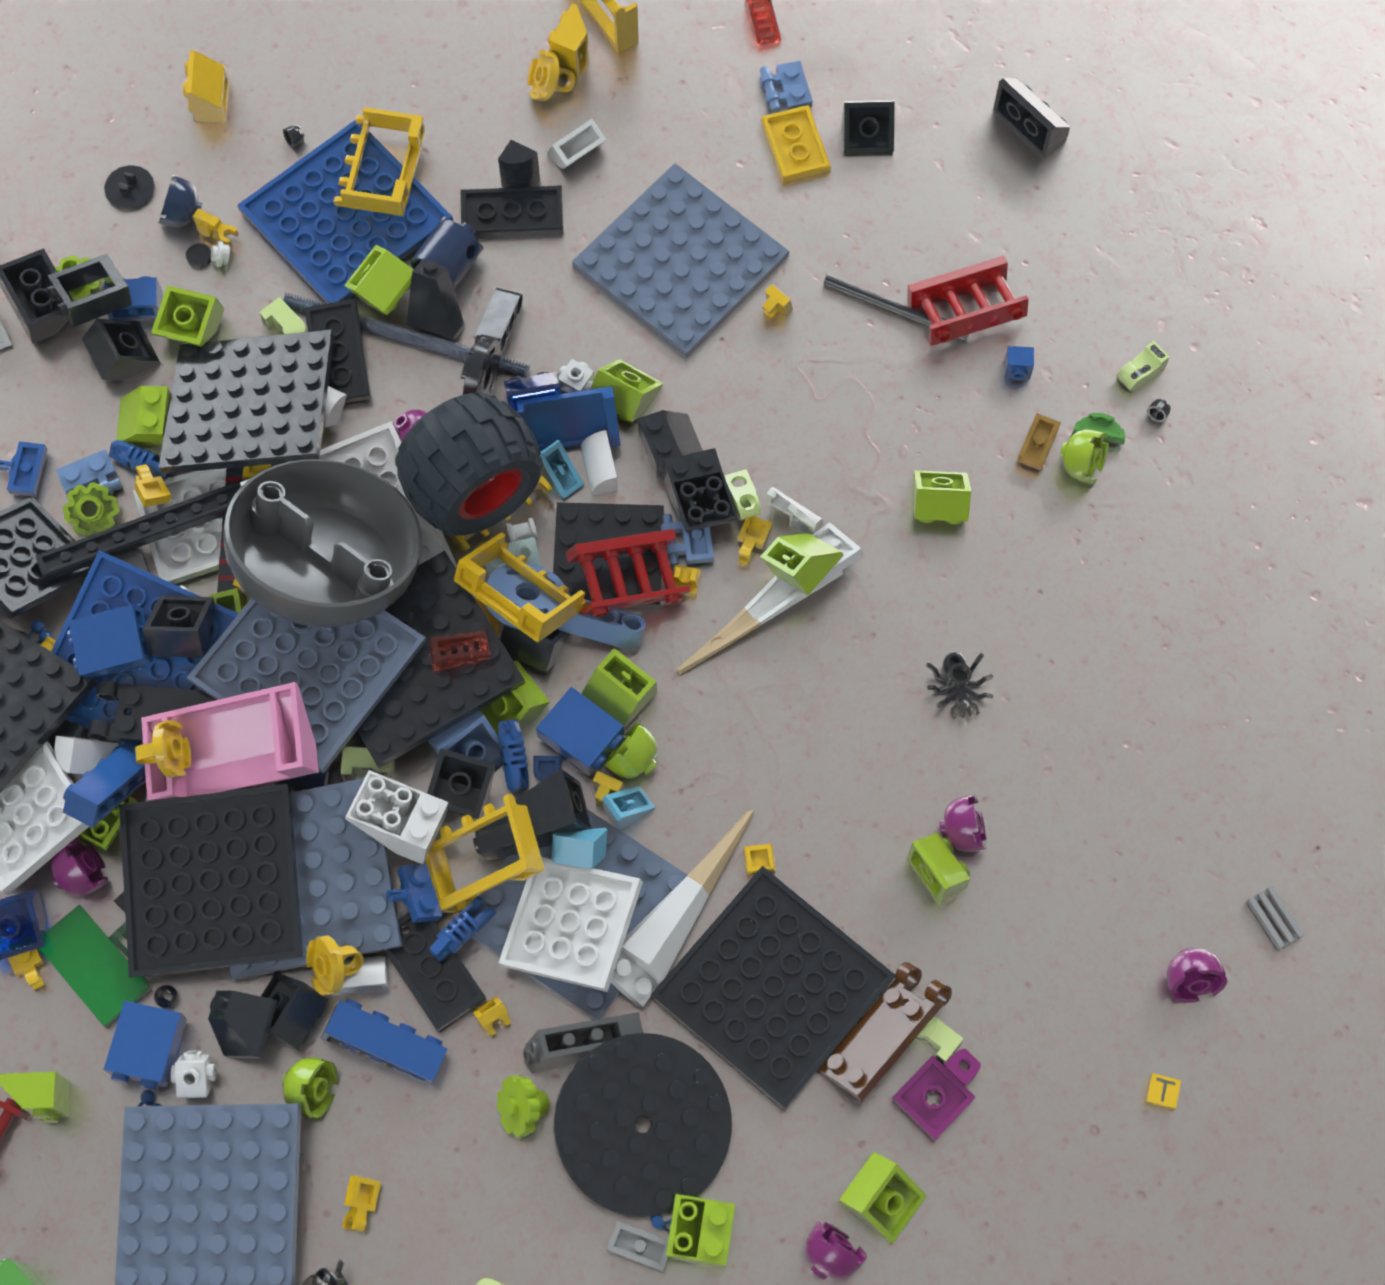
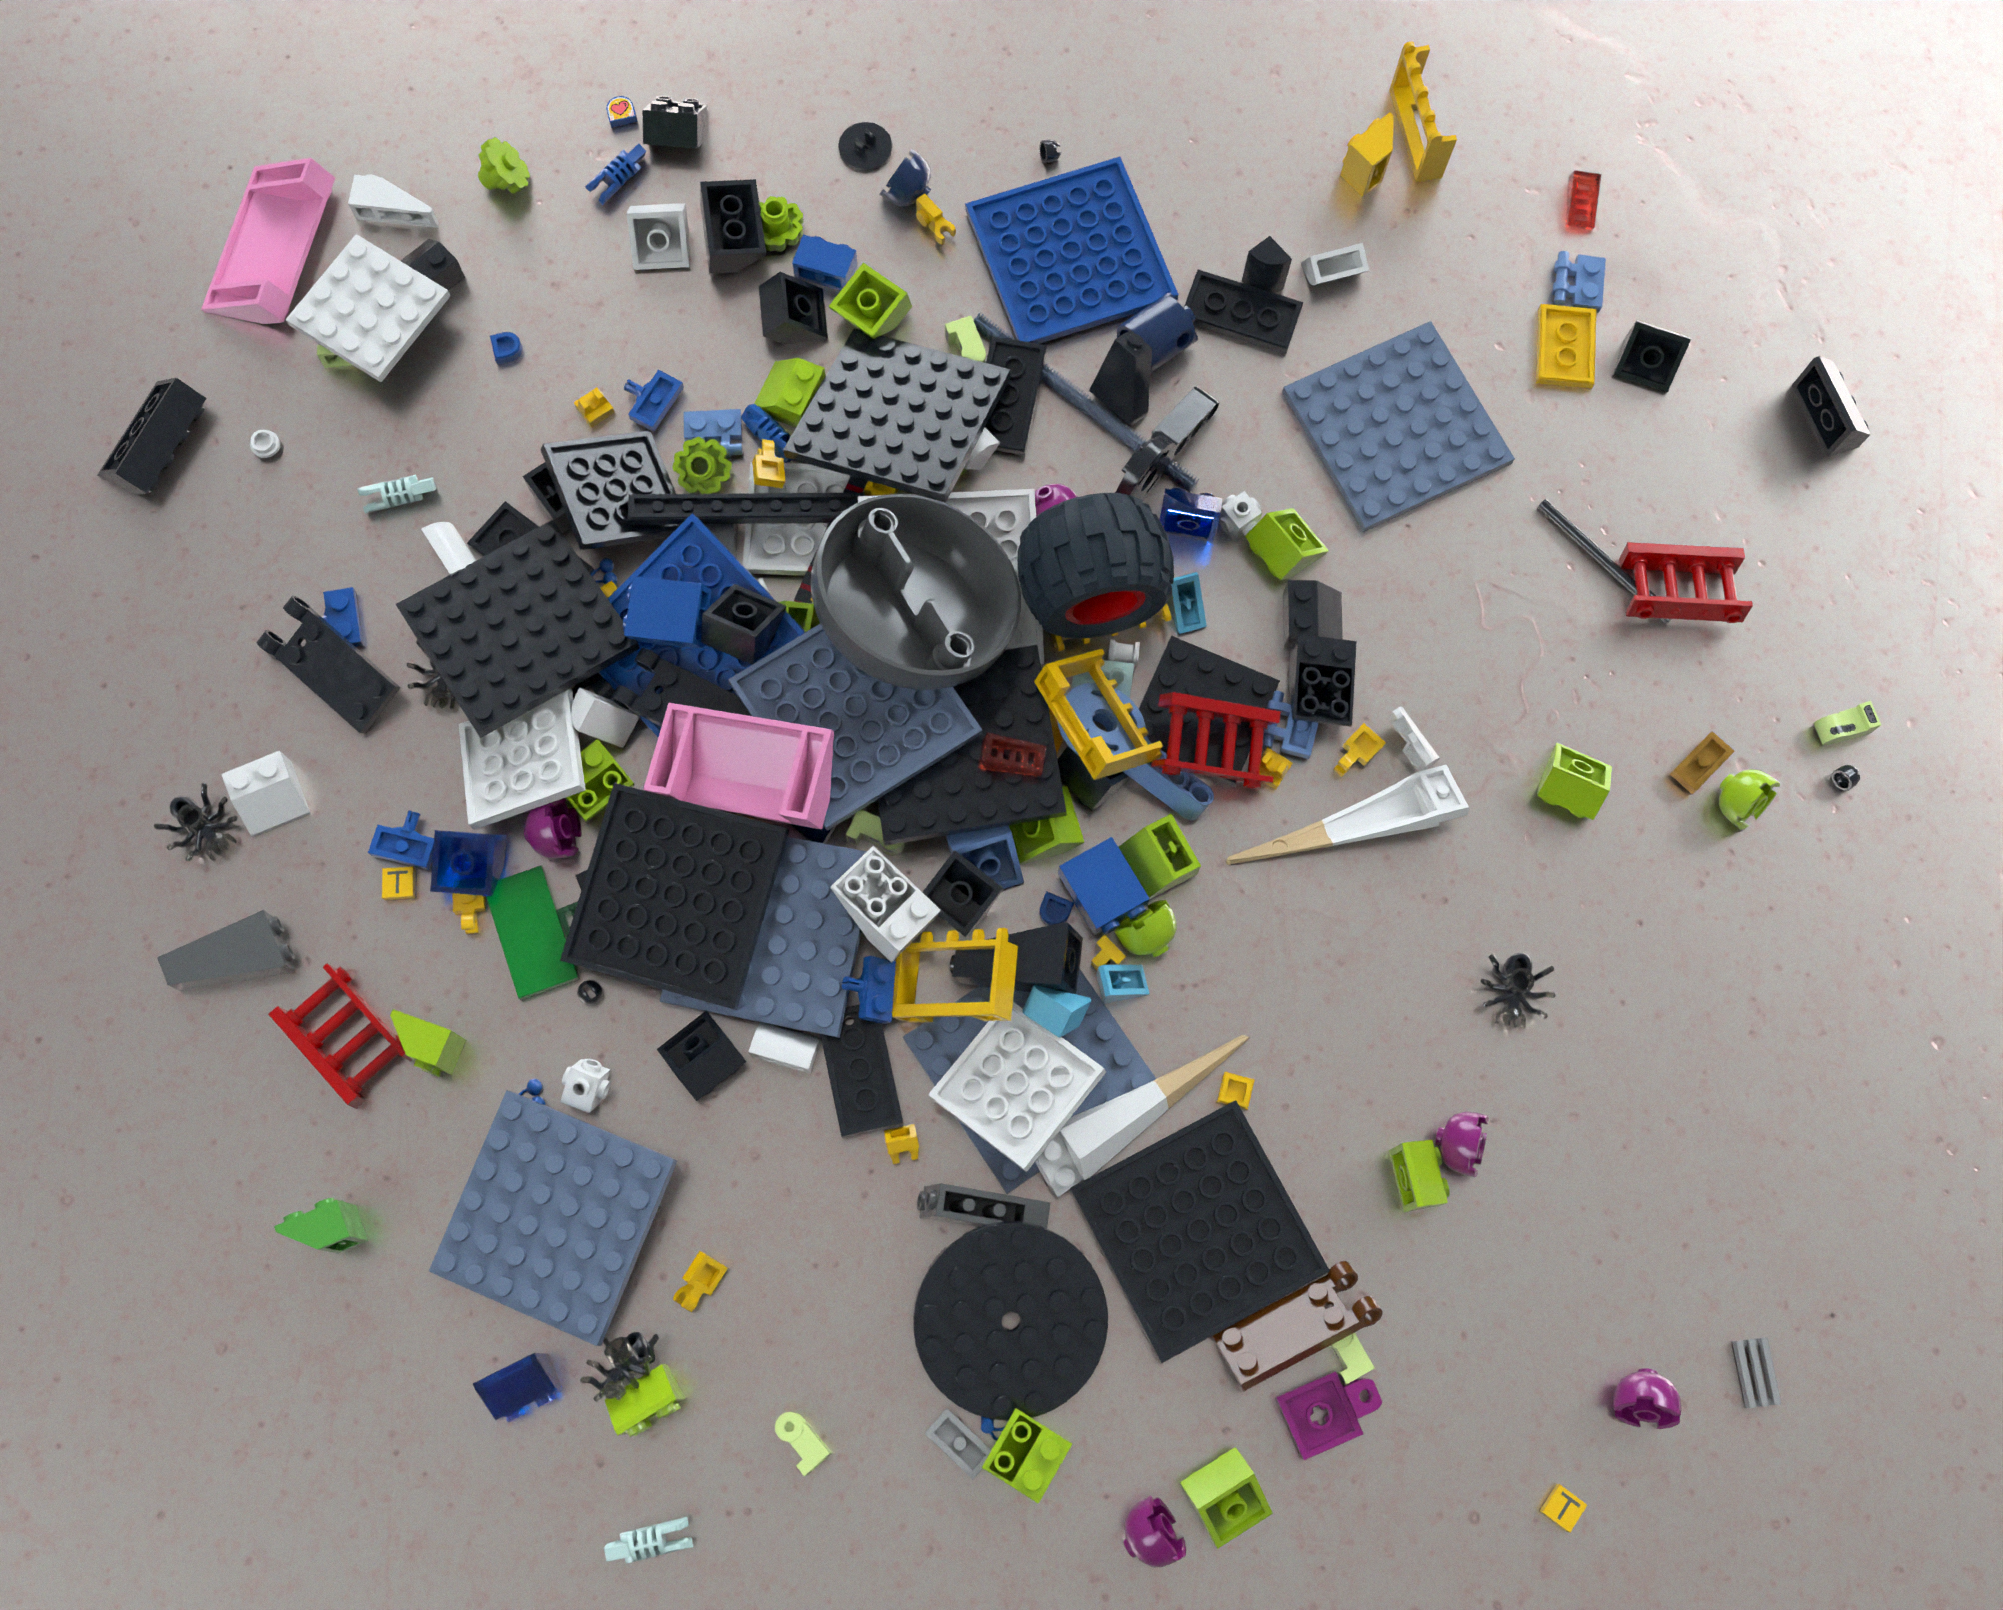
camera: 20 degrees right, 5 degrees up
black window [47,254,132,327] -> none
blue brick [63,742,146,828] -> none
blue brick [103,1000,187,1090] -> none
yellow tile [135,720,191,778] -> none
yellow slope [183,50,229,122] -> none
black piece [186,243,211,268] -> none
black slope [208,990,277,1058] -> none
white plate [211,241,230,267] -> none
lime cylinder [282,1057,338,1118] -> none
yellow tile [306,935,364,995] -> none
blue wedge [320,998,447,1084] -> none
yellow hinge [333,107,426,216] -> none
lime slope [344,245,414,315] -> none
blue hinge [429,895,497,961] -> none
lime plant [497,1075,550,1137] -> none
blue hinge [499,719,530,792] -> none
blue panel [516,387,621,451] -> none
yellow tile [527,49,576,101] -> none
white brick [581,430,618,496] -> none
yellowish green leg [724,470,761,520] -> none
lime slope [760,533,844,595] -> none
yellow tile [762,284,793,320] -> none
blue plate [1004,346,1034,380] -> none
bright green plate [1071,413,1125,445] -> none

